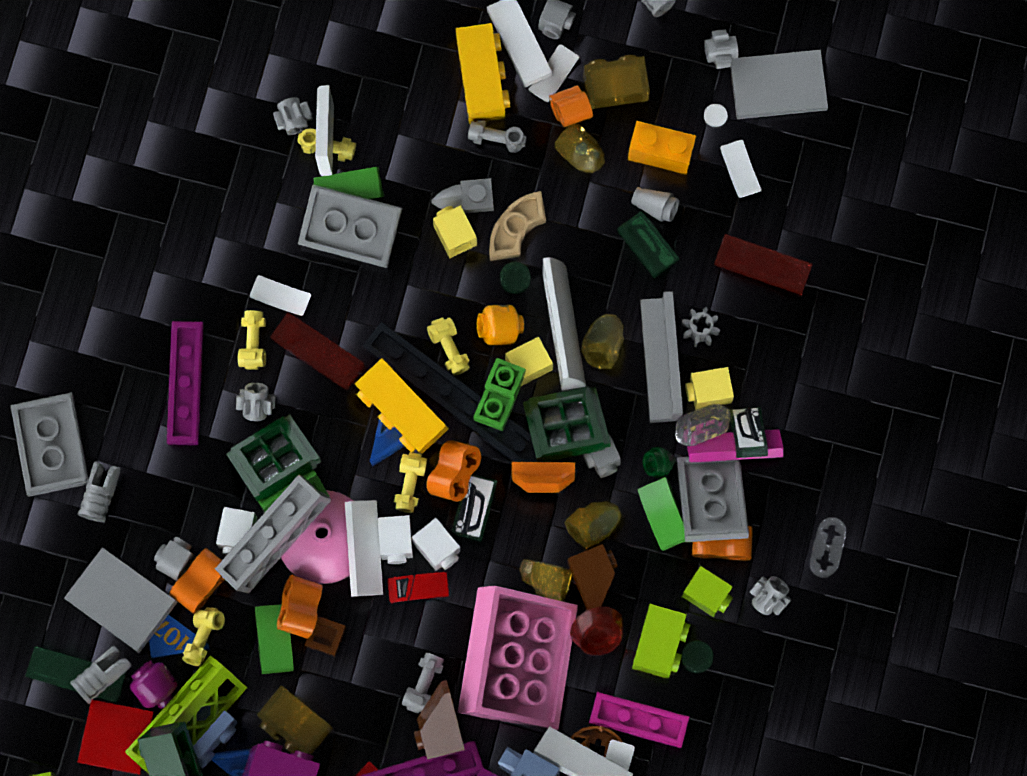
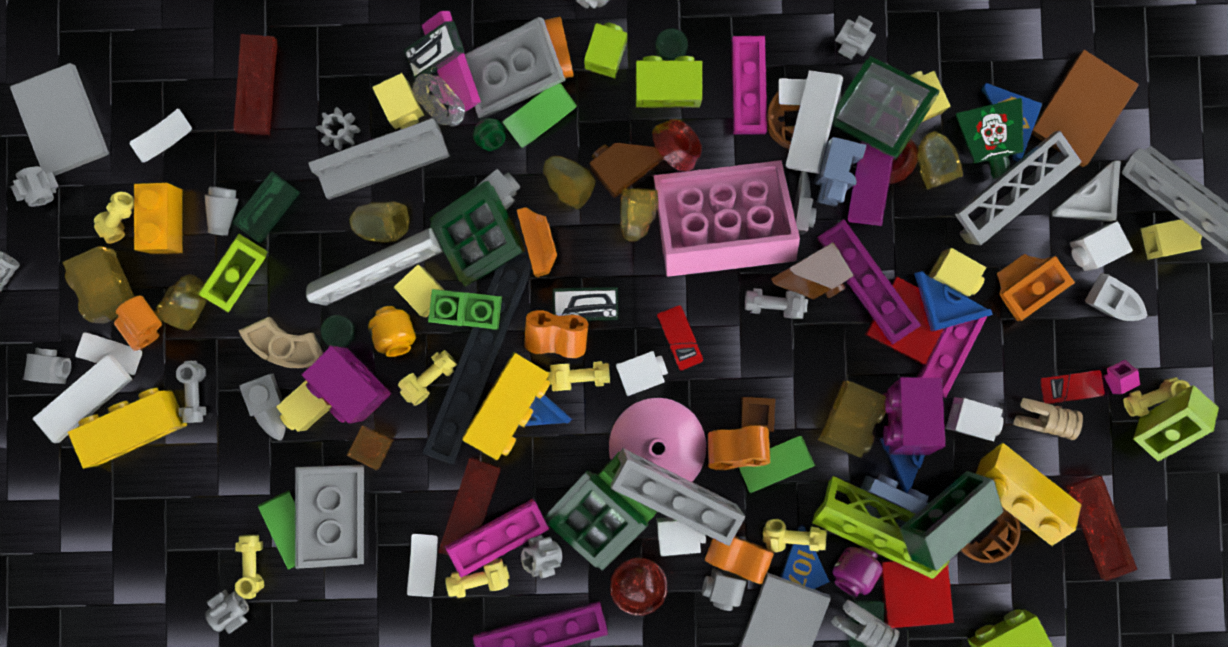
camera: 105 degrees left, 10 degrees up
white tile [315,85,334,176] -> none
white tile [345,500,383,597] -> none
white brick [411,518,460,571] -> none
white piece [704,104,728,127] -> none
none -> light yellow bar [93,192,134,244]
none -> lime brick [199,234,267,312]
none -> magenta brick [302,346,392,424]
none -> clear orange plate [347,425,393,470]
none -> dark pink tile [445,499,549,578]
none -> clear red hat [610,558,668,616]
none -> light grey plate [793,171,816,235]

